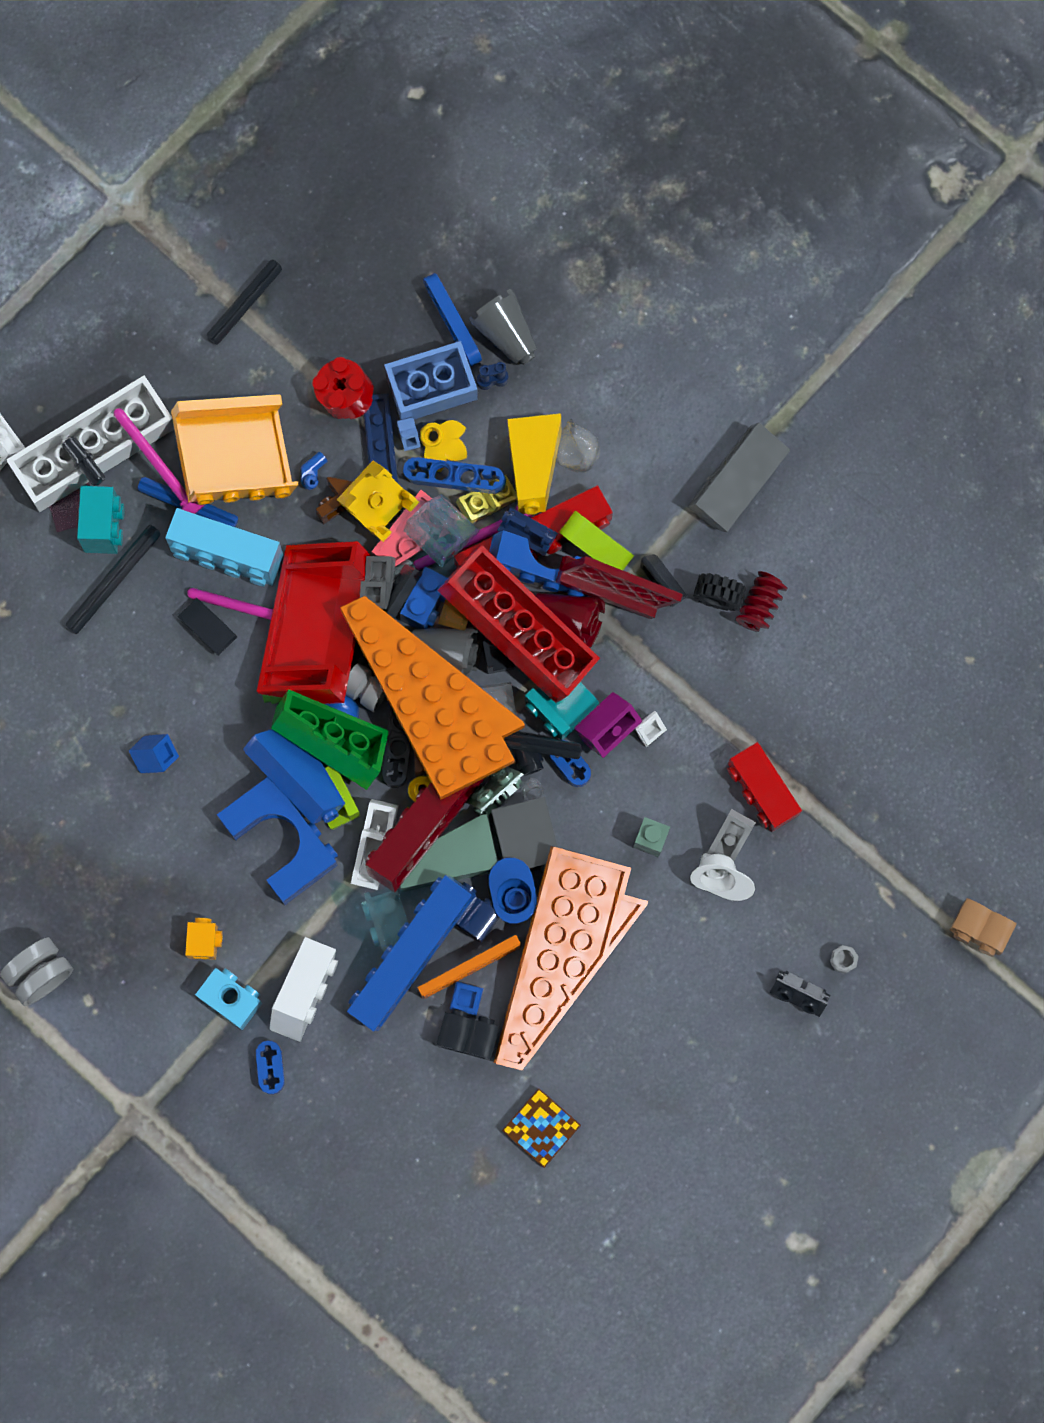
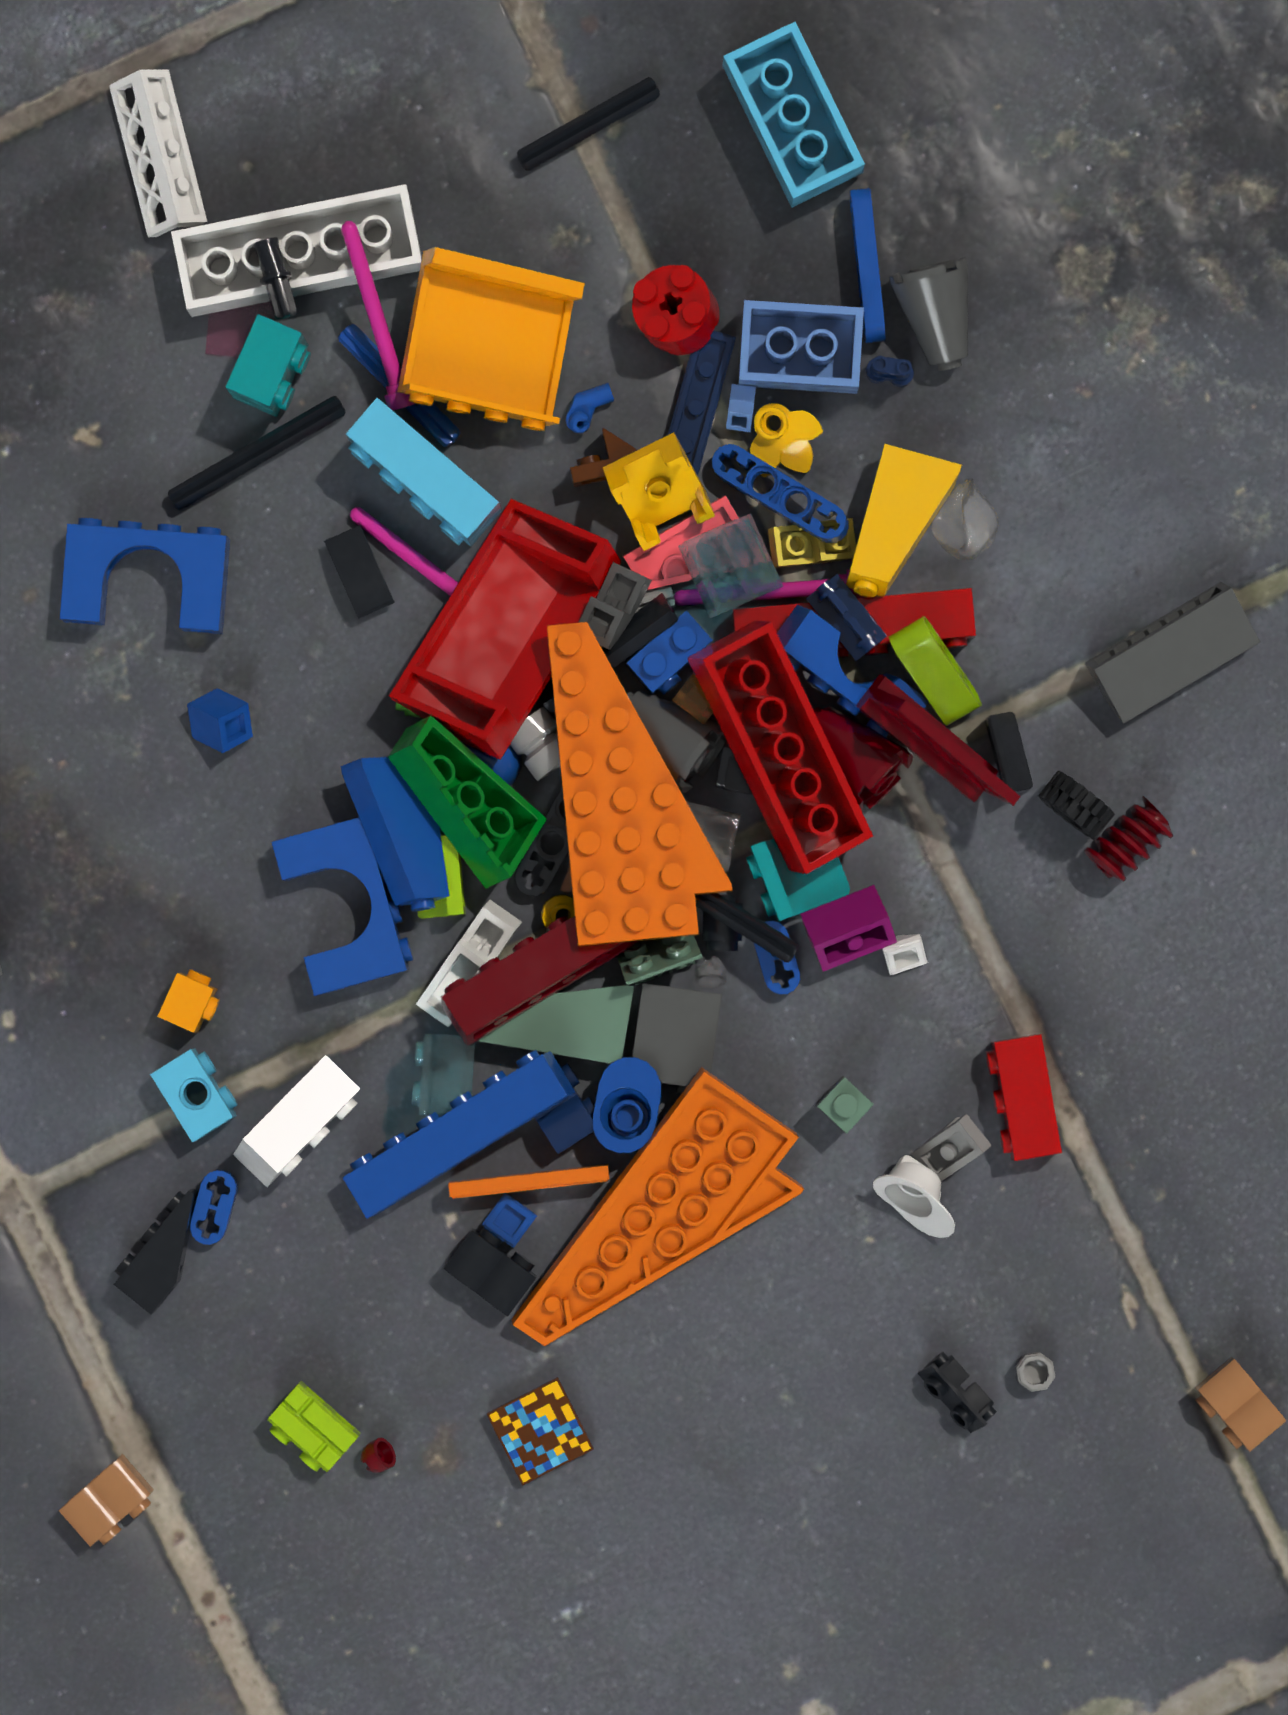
camera: 30 degrees right, 10 degrees up
none -> medium nougat brick [59,1454,154,1547]
none -> blue arch [60,518,230,634]
none -> black slope [113,1189,198,1314]
none -> lime brick [267,1381,361,1472]
none -> dark red hinge [360,1438,396,1473]
none -> medium azure brick [723,22,865,207]

